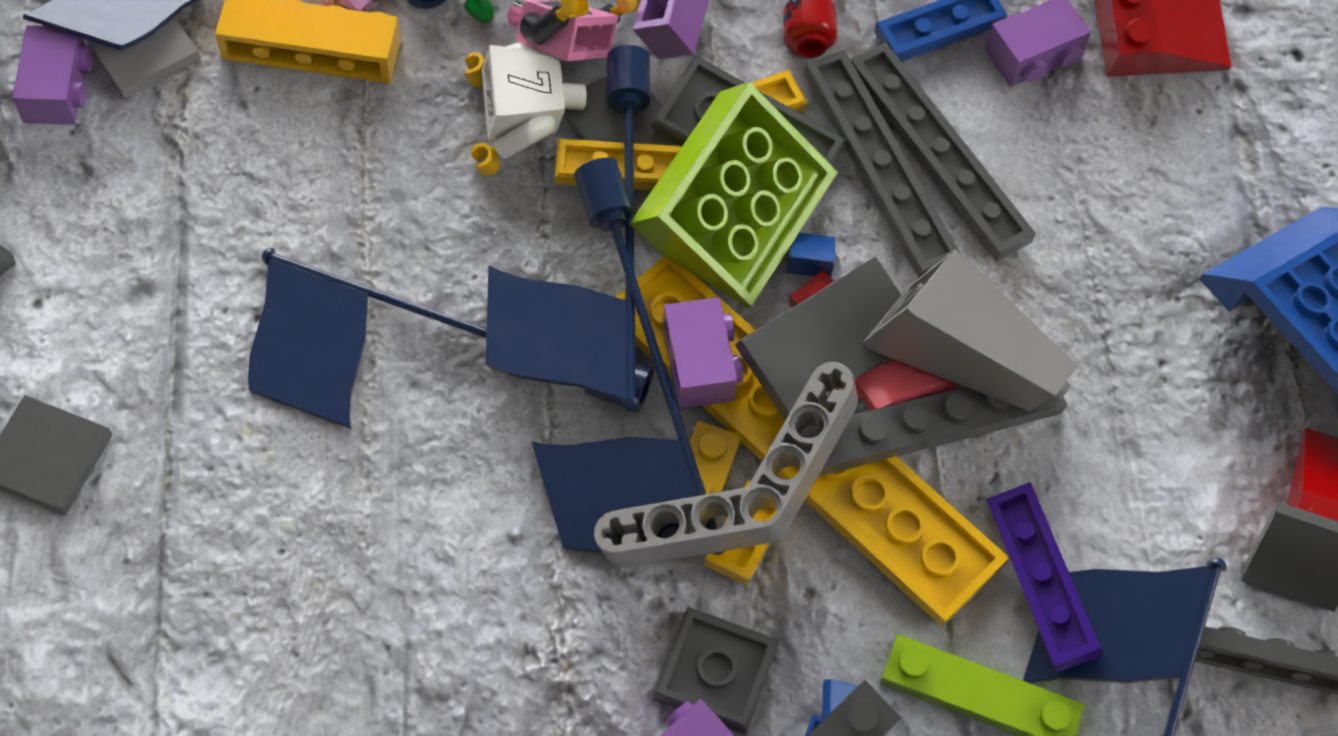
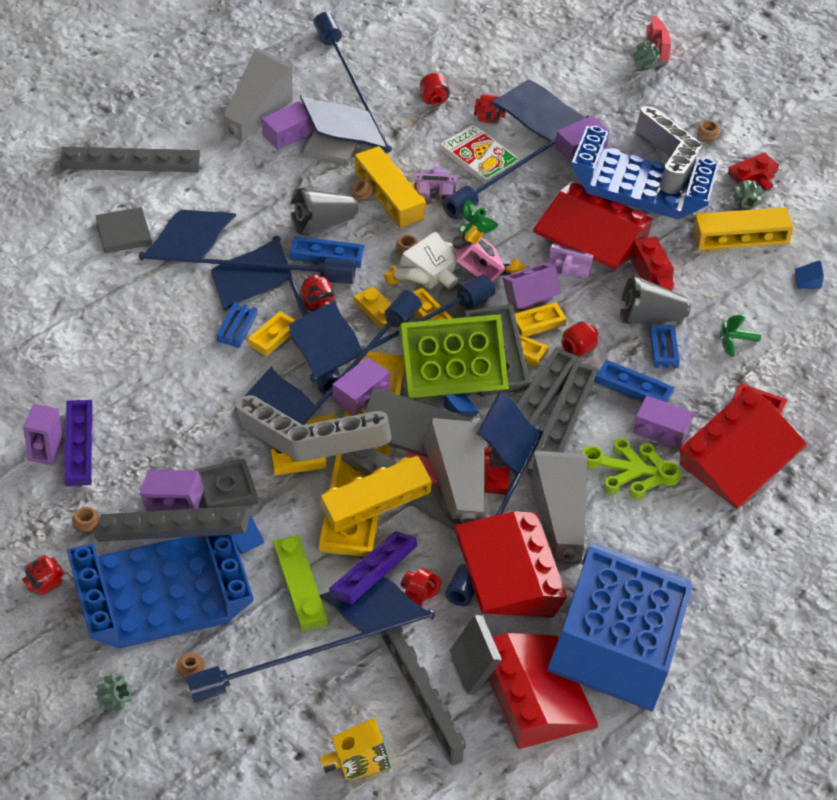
camera: 55 degrees right, 15 degrees down
none -> dark blue flag [139,210,356,284]
none -> blue tile [216,302,258,348]
none -> yellow plate [248,311,296,357]
none -> blue plate [290,236,365,268]
none -> dark grey cone [291,188,358,235]
none -> red head [300,275,335,311]
none -> yellow brick [321,455,432,533]
none -> medium nougat plate [351,179,373,201]
none -> yellow plate [354,286,392,329]
none -> medium nougat plate [396,235,419,255]
none -> red piece [400,568,442,607]
none -> dark blue flag [445,392,544,606]
none -> red slope [454,511,568,618]
none -> yellow plate [515,302,567,337]
none -> light grey slope [531,451,587,562]
none -> lime plant [582,438,681,499]

